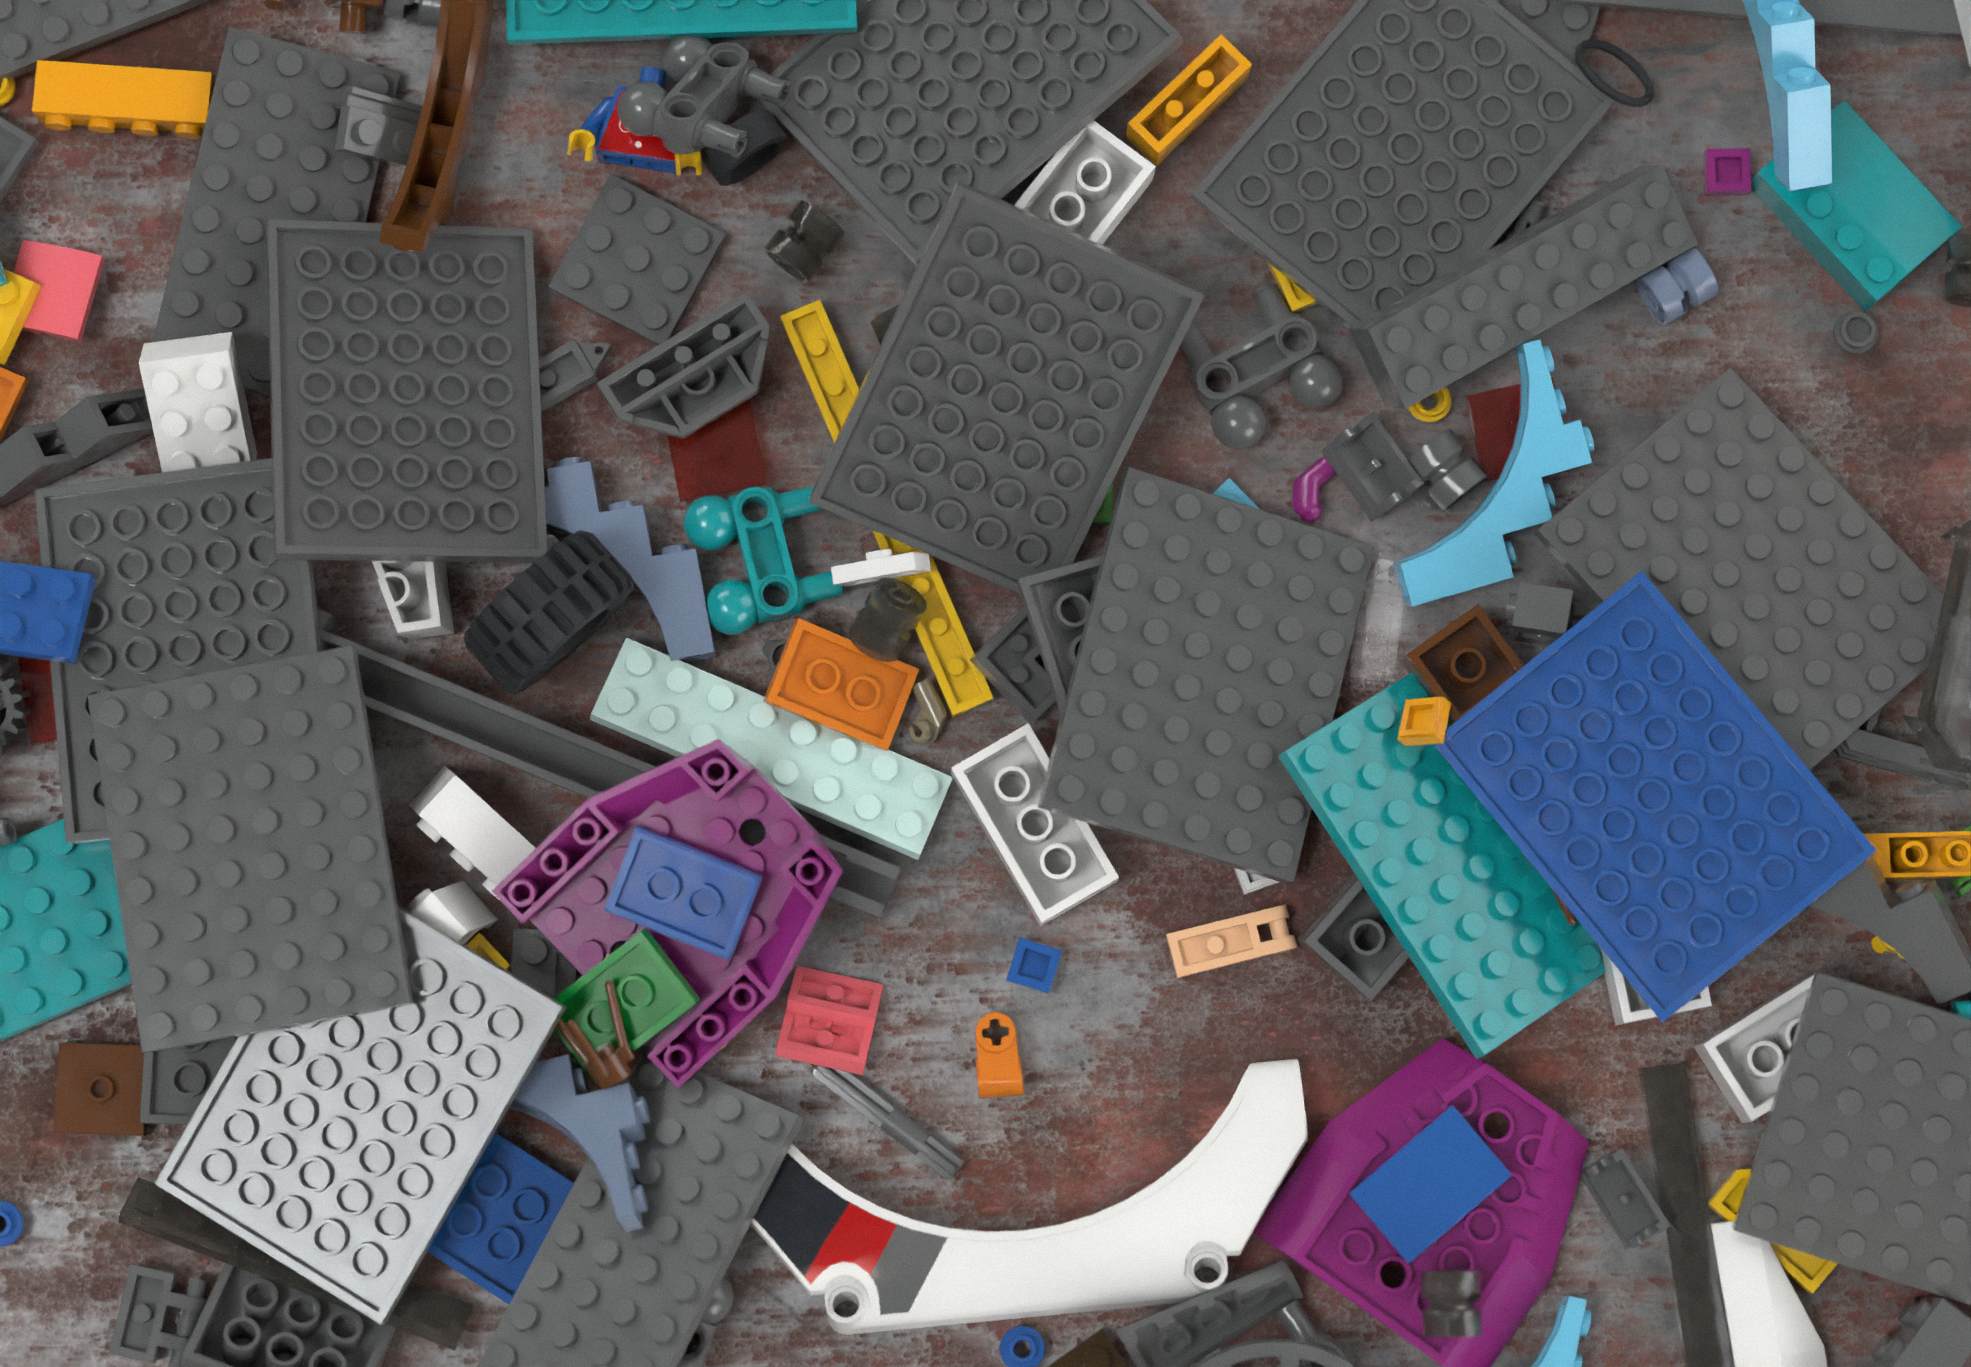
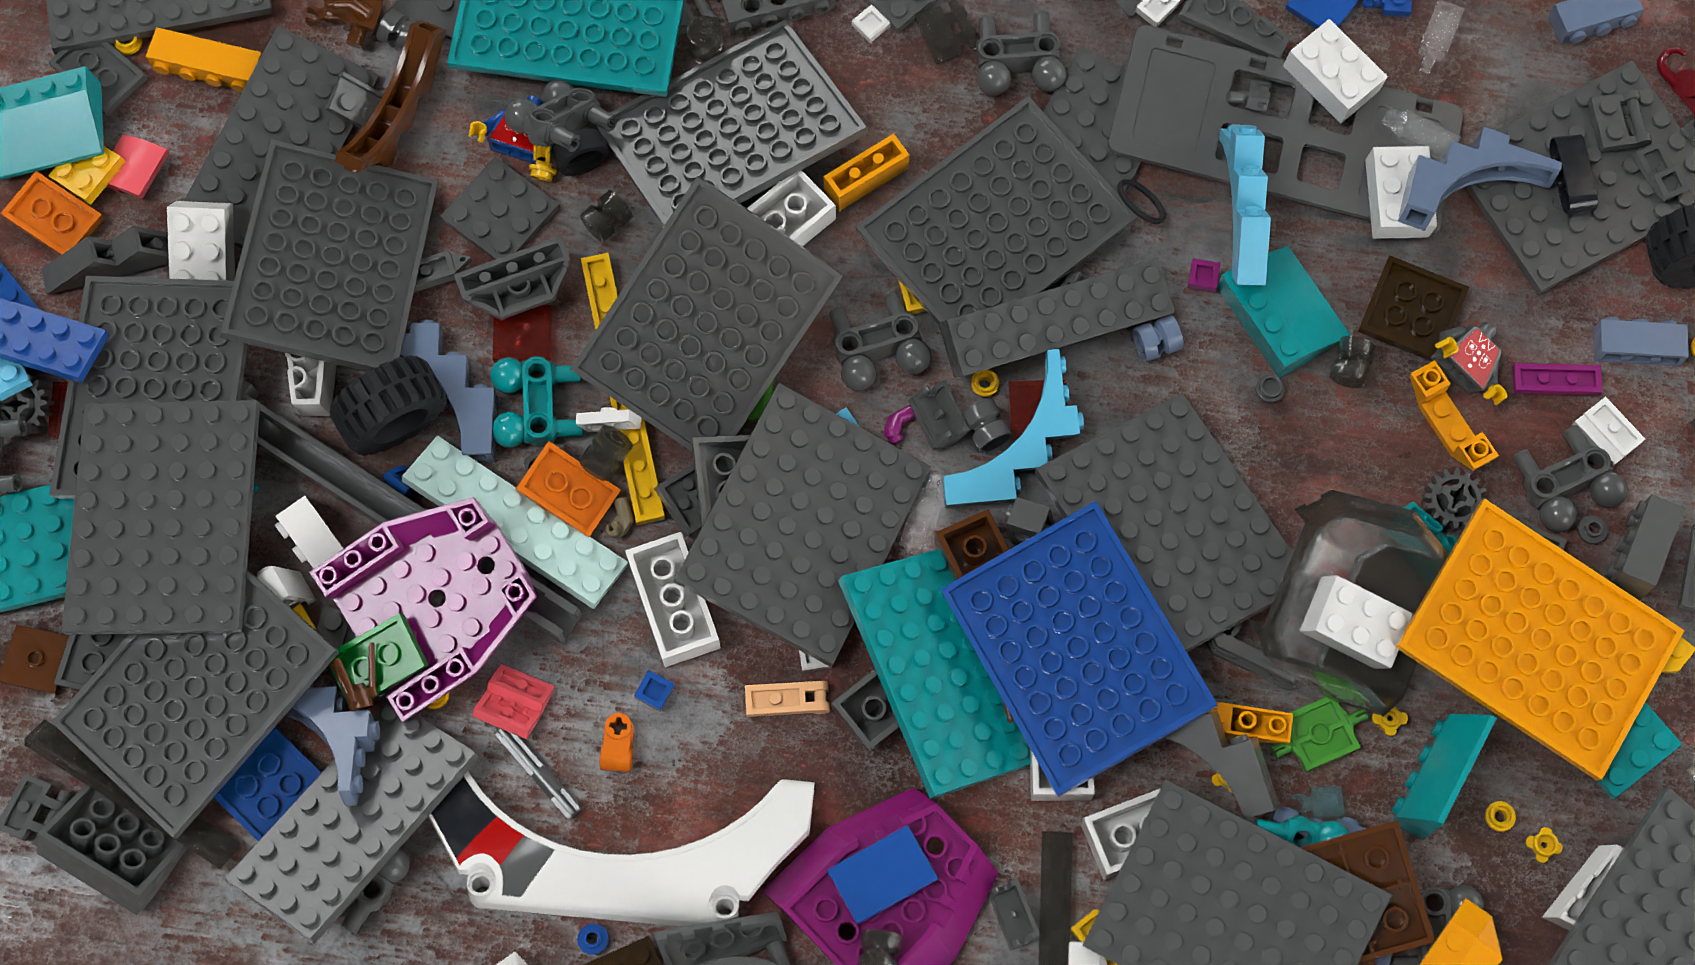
camera: 15 degrees right, 10 degrees down
blue tile [604,825,764,961] -> none
light orange tile [1397,696,1451,746] -> none
none -> blue plate [382,465,417,497]
none -> yellow plate [529,160,557,182]

